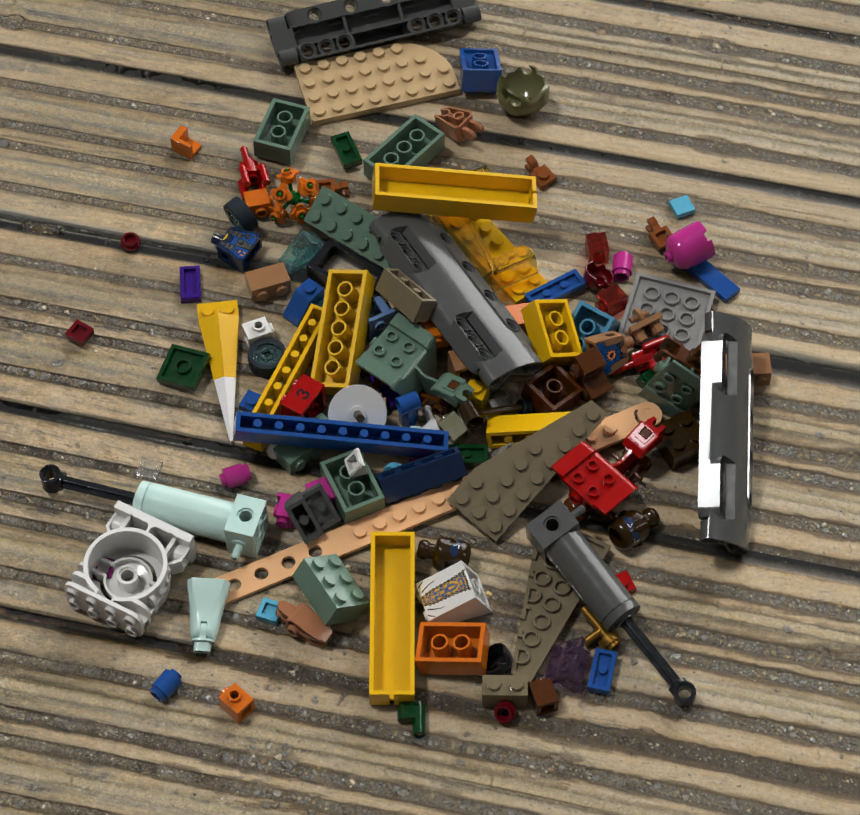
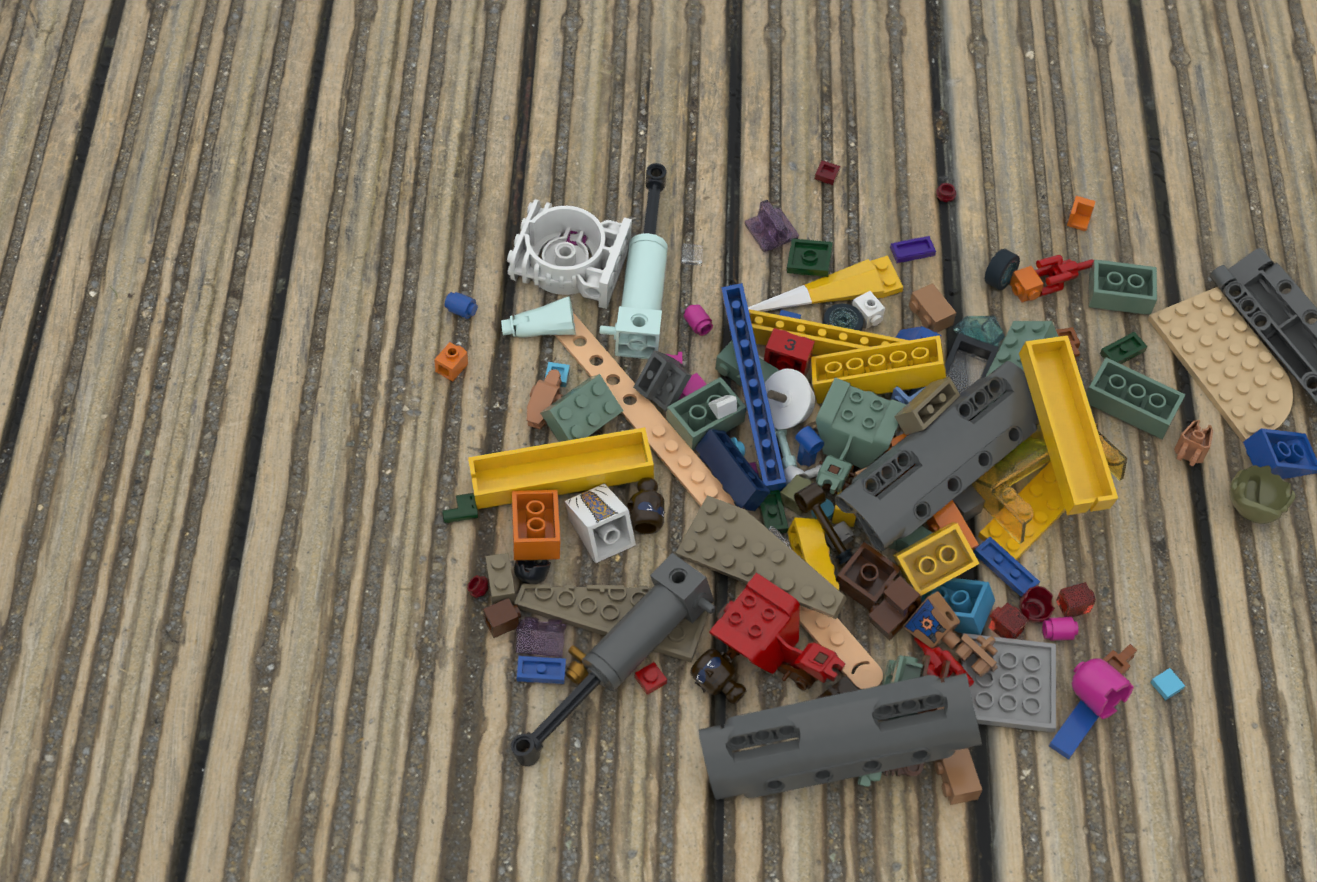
camera: 75 degrees right, 0 degrees up
torso [211,227,262,273] -> none
orange plant [268,167,317,224] -> none
dark orange plate [525,155,557,191] -> none
none -> clear purple bracket [745,200,799,252]

